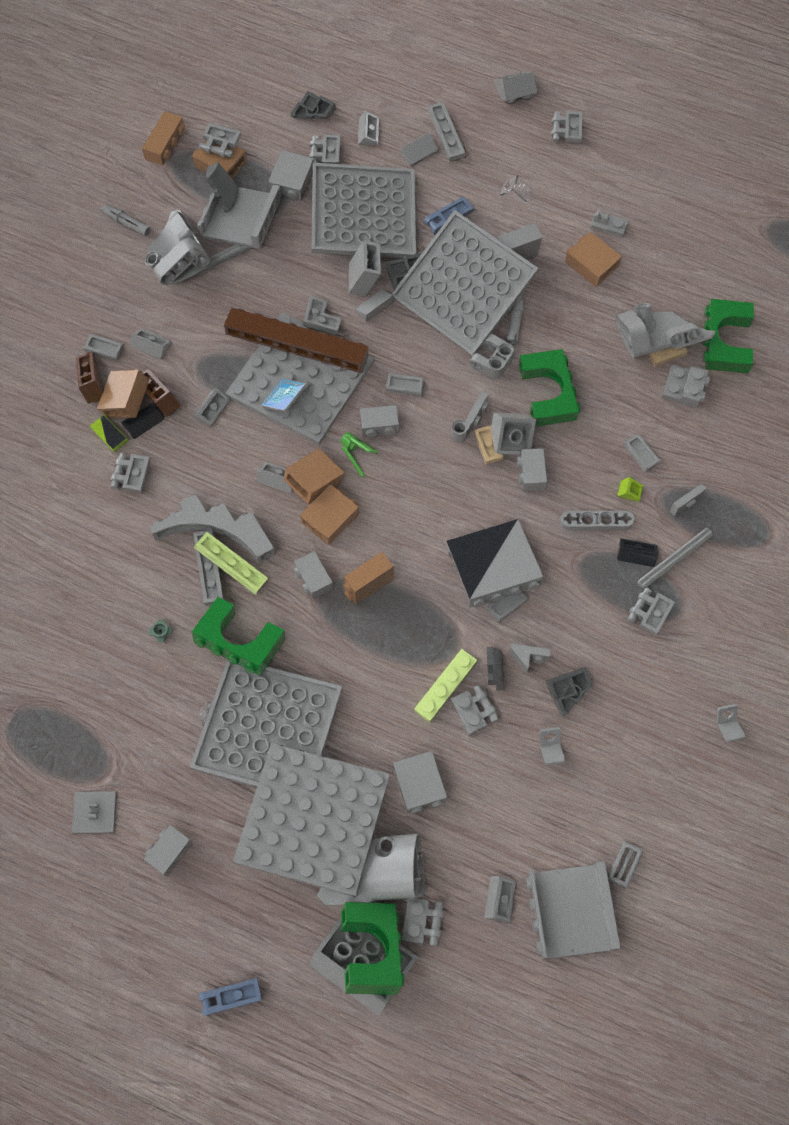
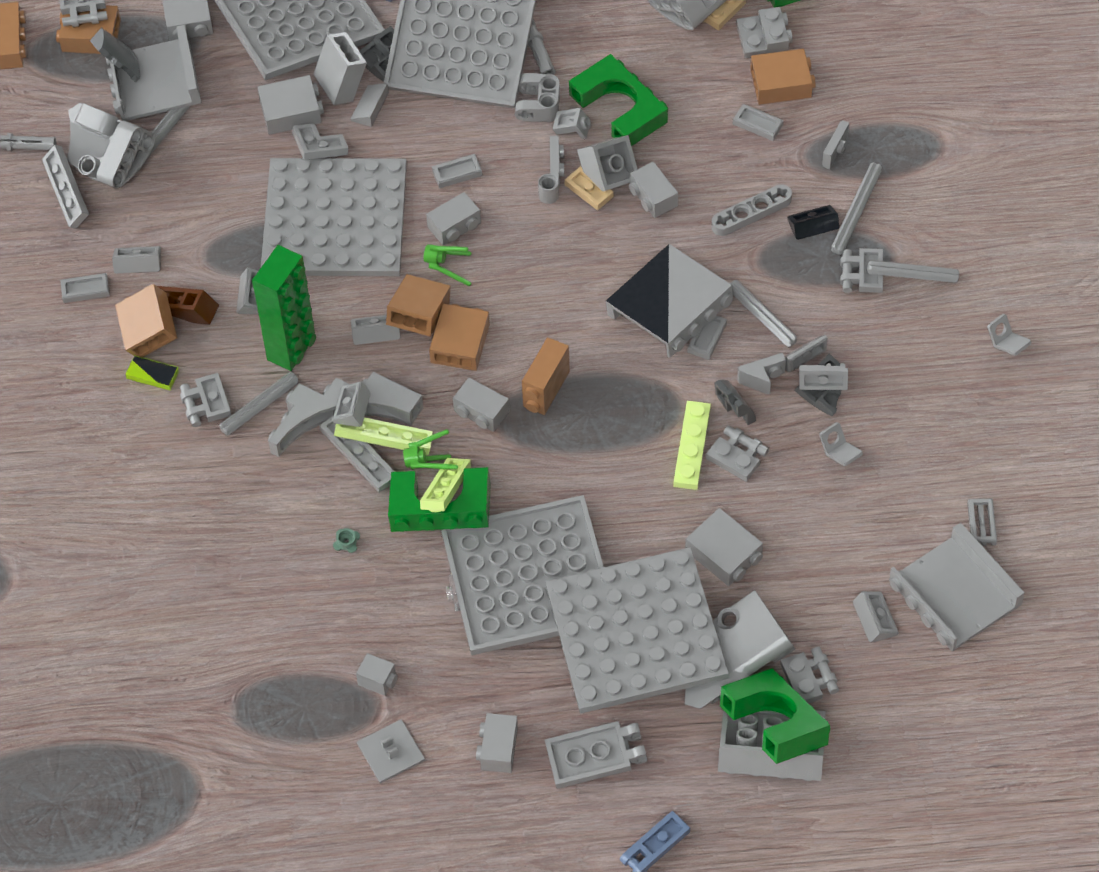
camera: 25 degrees left, 10 degrees down
reddish brown slope [76,352,104,404] -> none
black slope [121,403,164,439] -> none
reddish brown brick [224,307,369,374] -> none
piece [261,379,307,412] -> none
lime slope [617,477,643,502] -> none
none -> light grey plate [42,145,89,229]
none -> light grey axle [219,372,299,436]
none -> green brick [252,245,316,371]
none -> light grey brick [257,75,324,135]
none -> light grey slope [332,381,370,427]
none -> light grey brick [356,653,398,696]
none -> bright green plant [403,429,458,470]
none -> yellowish green plate [420,458,471,512]
none -> light grey tile [544,721,647,789]
none -> light grey bracket [553,108,591,139]
none -> light grey axle [730,280,797,347]
none -> medium nougat brick [750,49,816,105]
none -> light grey slope [784,335,827,372]
none -> light grey plate [799,363,848,390]
none -> light grey axle [868,260,959,283]

